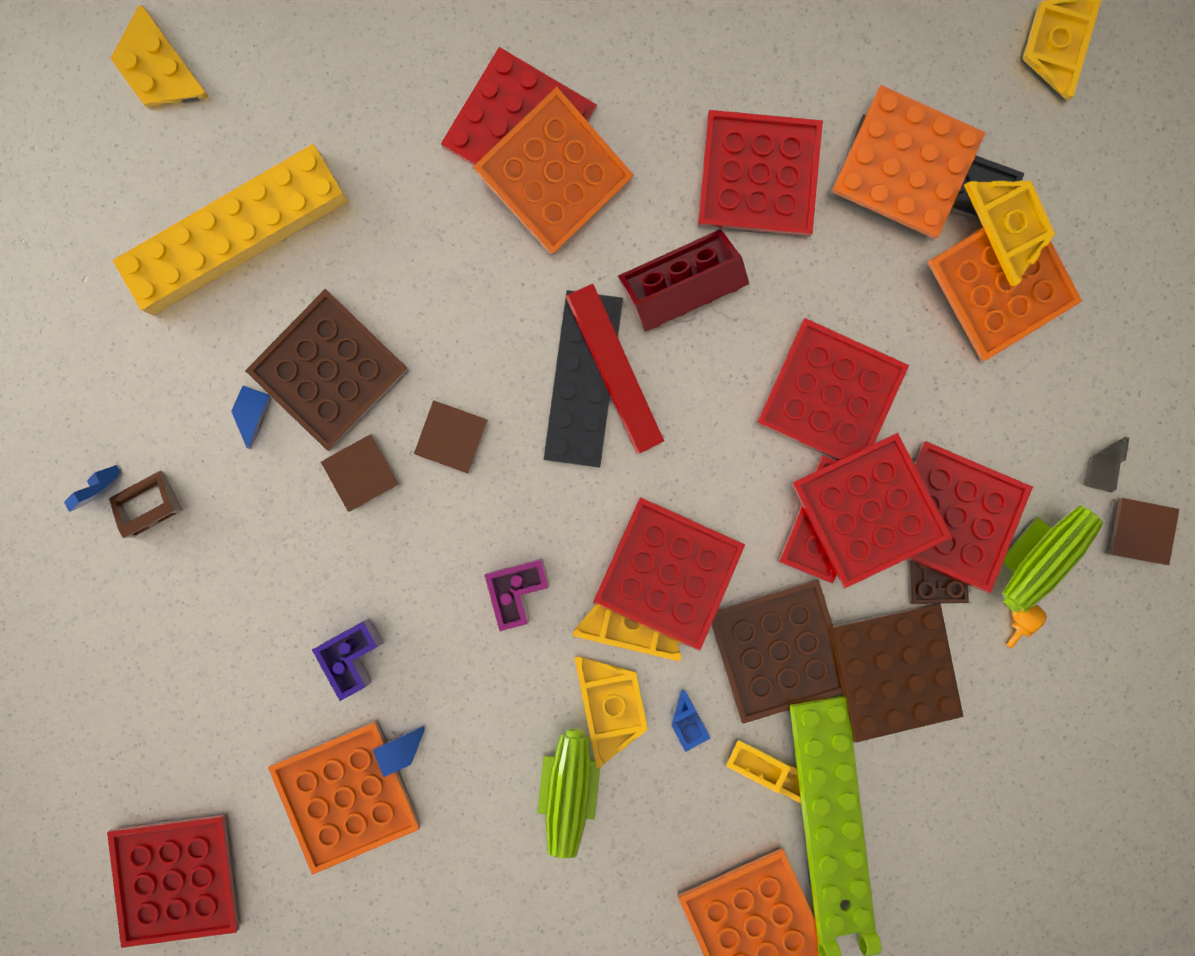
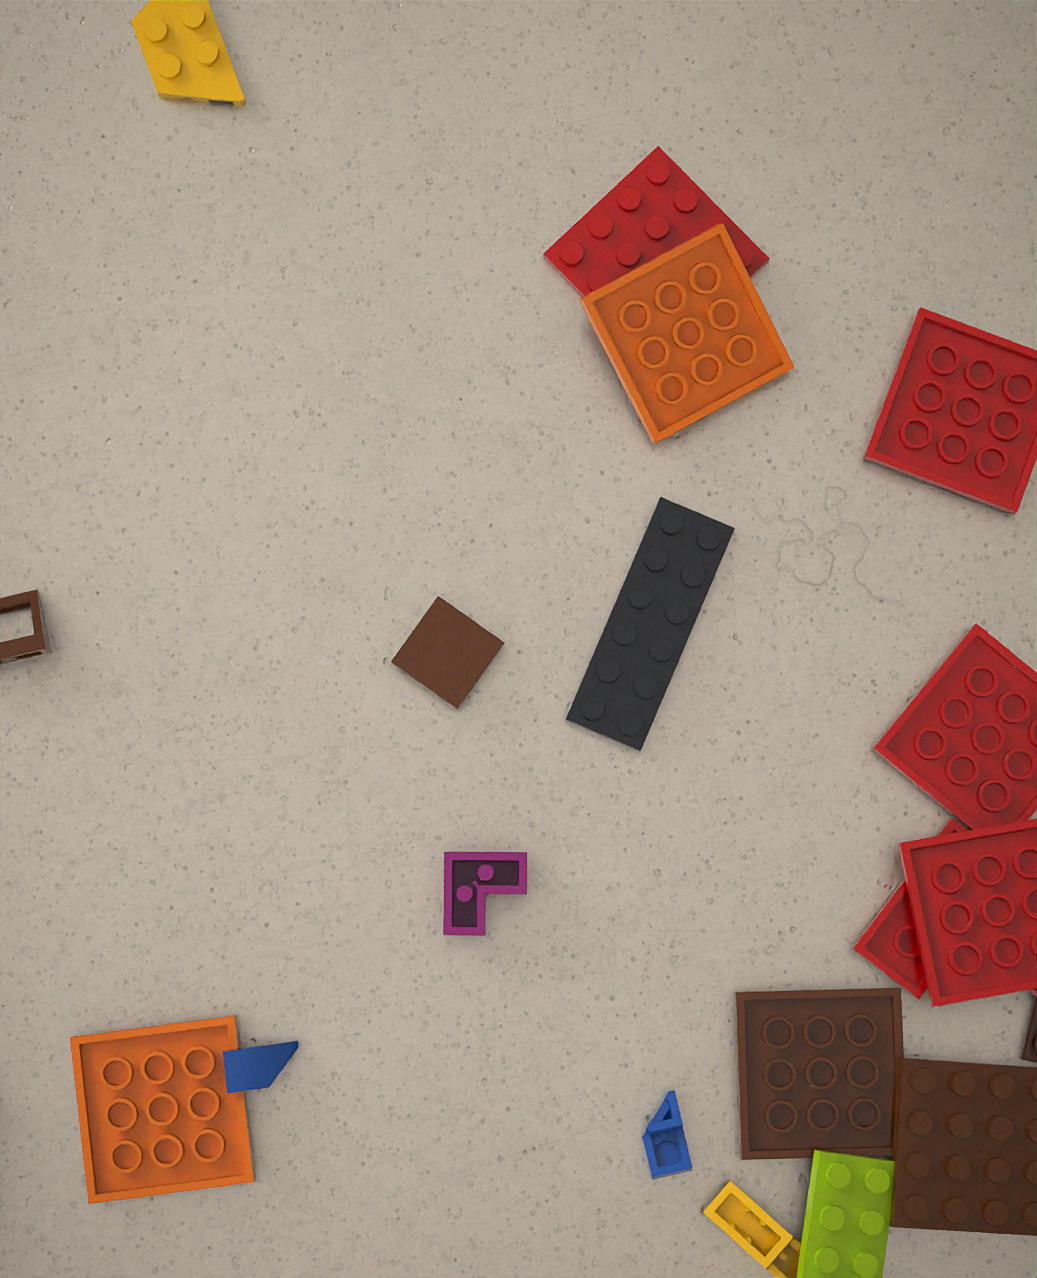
camera: 15 degrees right, 5 degrees down
yellow brick [112,144,349,315] -> none
blue slope [231,386,271,449] -> none
reddish brown plate [245,289,409,451] -> none
dark purple brick [312,618,383,701] -> none
reddish brown tile [321,434,400,512] -> none
lime plate [537,728,600,859] -> none
red tile [565,283,664,454] -> none
yellow wing [572,604,681,662] -> none
yellow wing [574,656,648,768] -> none
red plate [593,497,745,651] -> none
dark red slope [618,229,749,332] -> none

